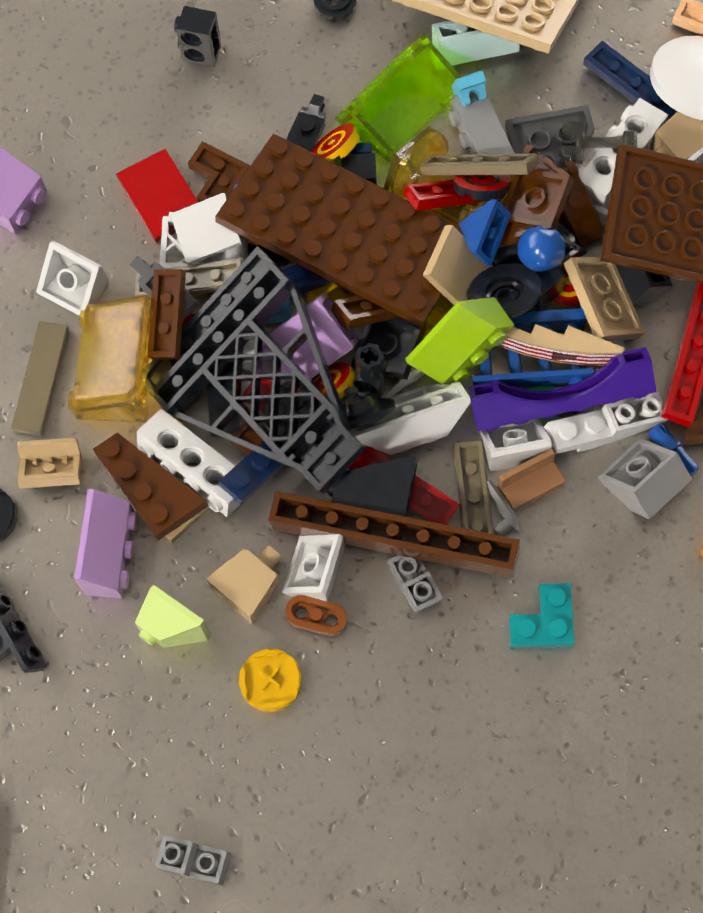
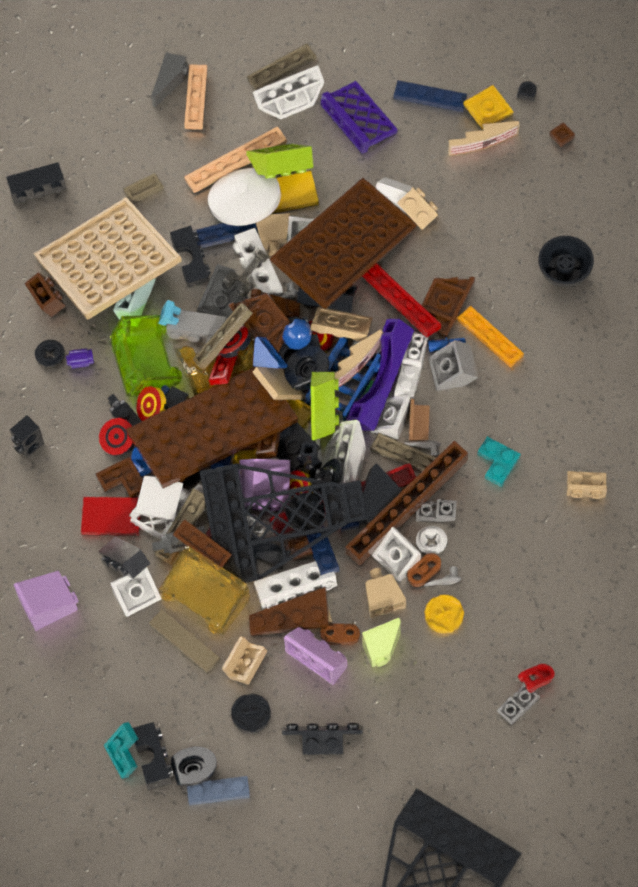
camera: 60 degrees left, 5 degrees down
none -> dark purple brick [66,348,94,369]
none -> black brick [98,536,151,579]
none -> red tile [99,418,134,456]
none -> black arch [170,225,211,288]
none -> dark orange plate [320,624,360,645]
none -> white gear [416,526,447,555]
none -> light grey bar [424,566,462,586]
none -> red plate [518,664,555,693]
none -> tan bracket [567,471,607,499]

